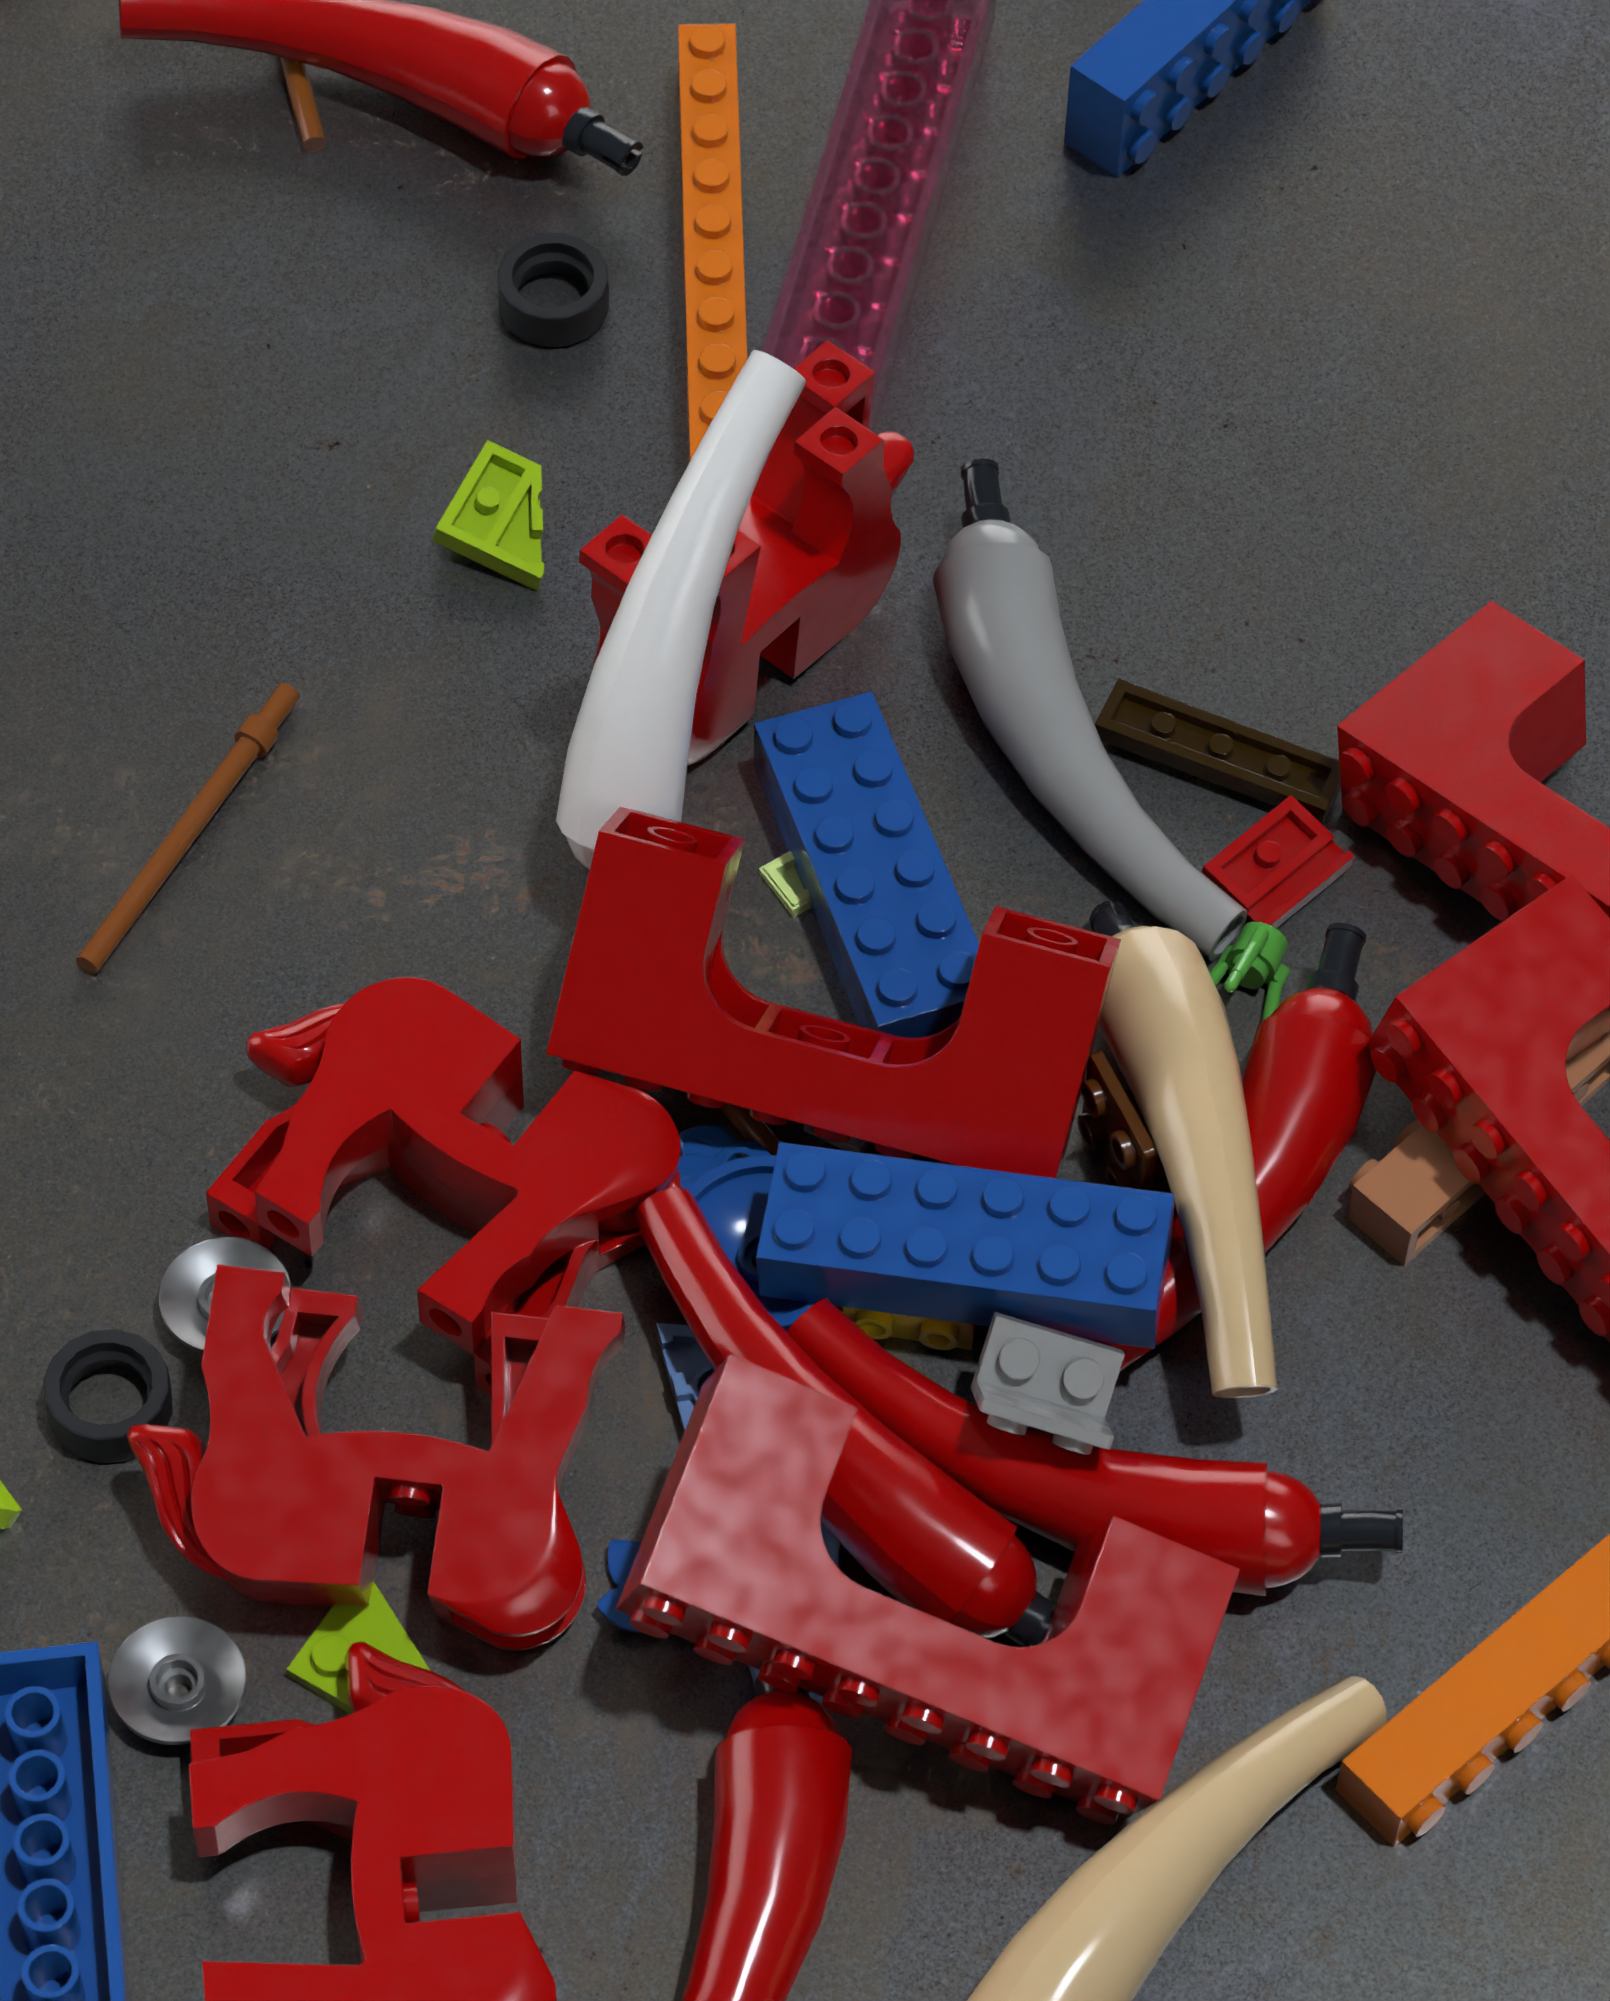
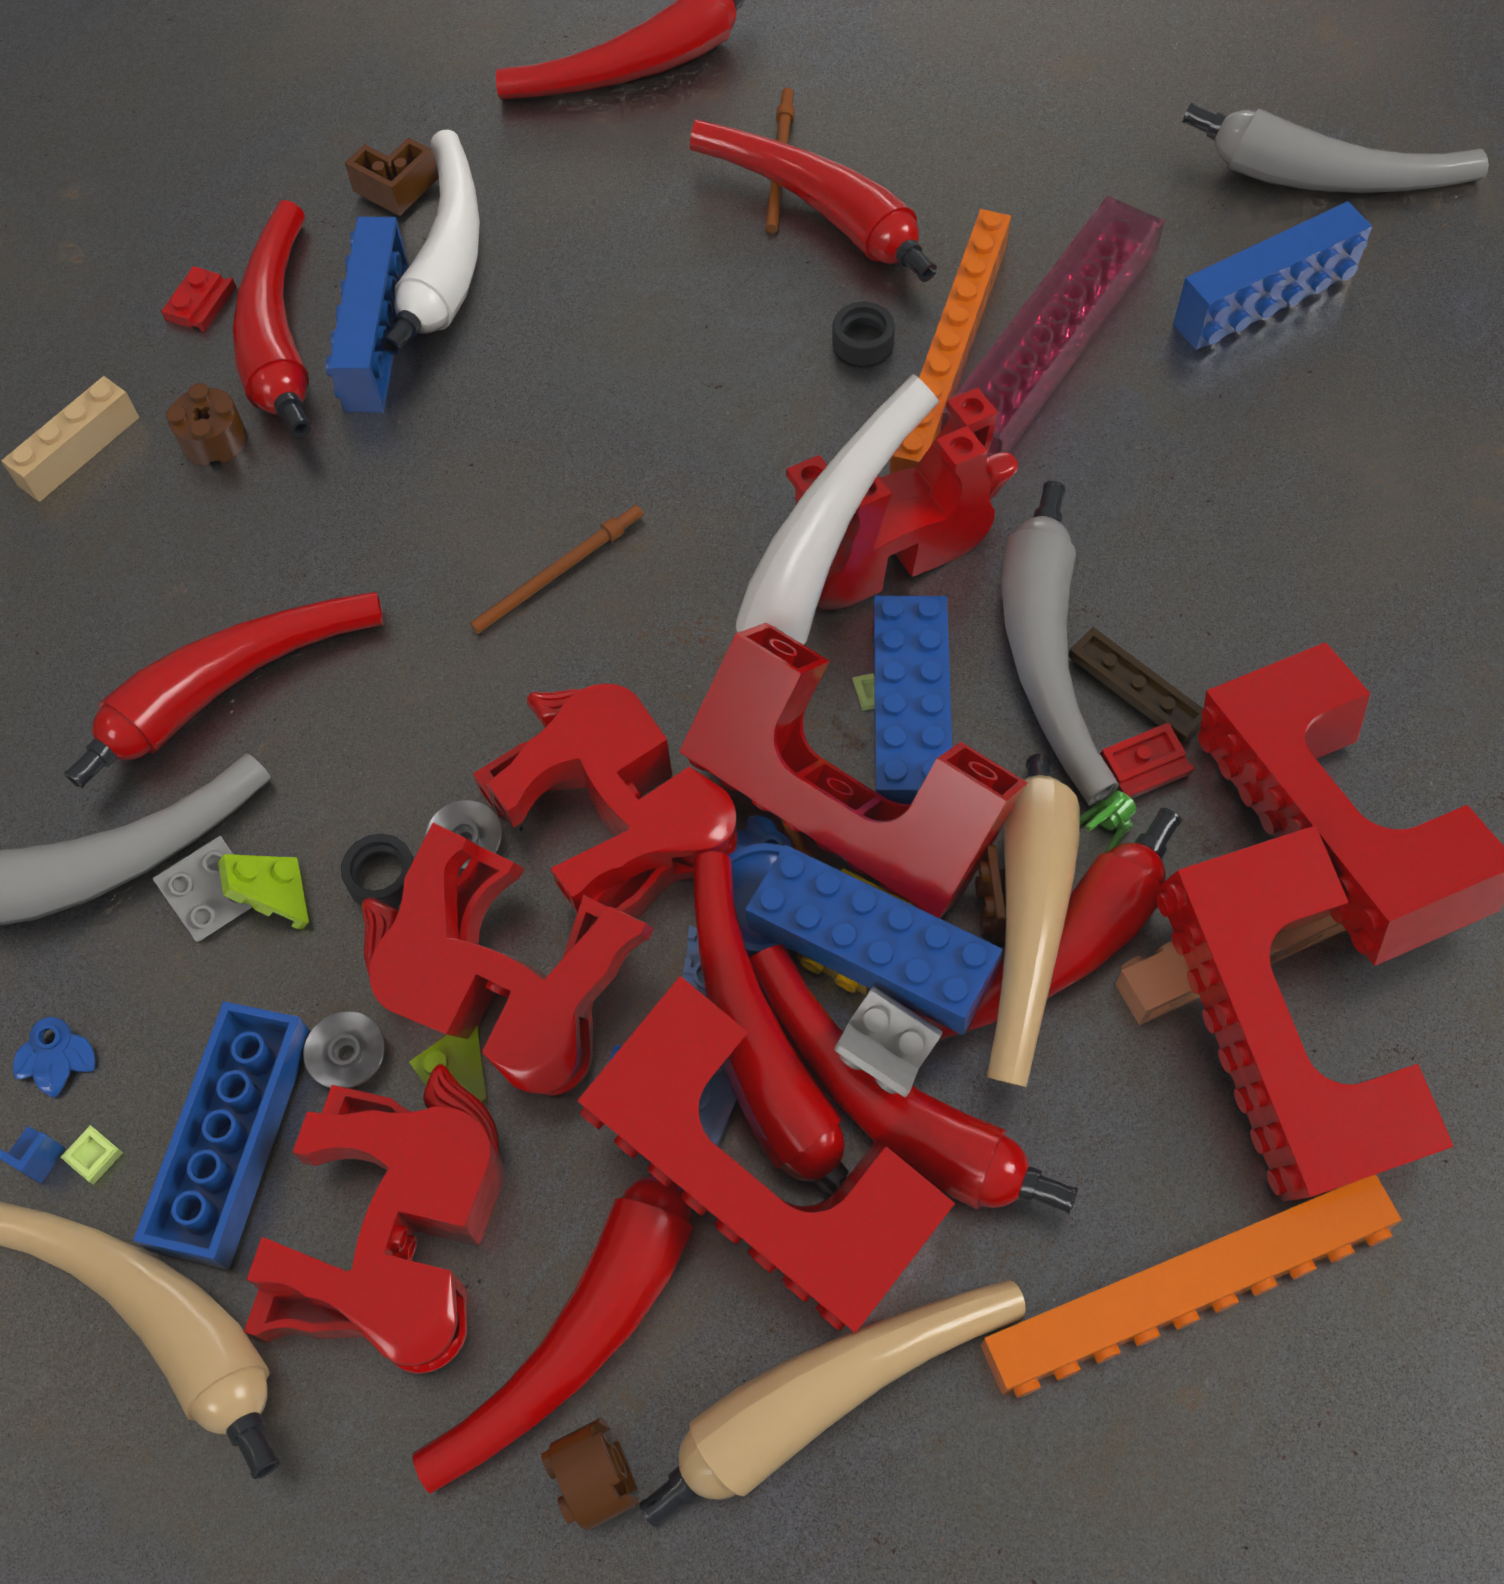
camera: 25 degrees right, 5 degrees up
lime wing [433,440,544,591] -> none

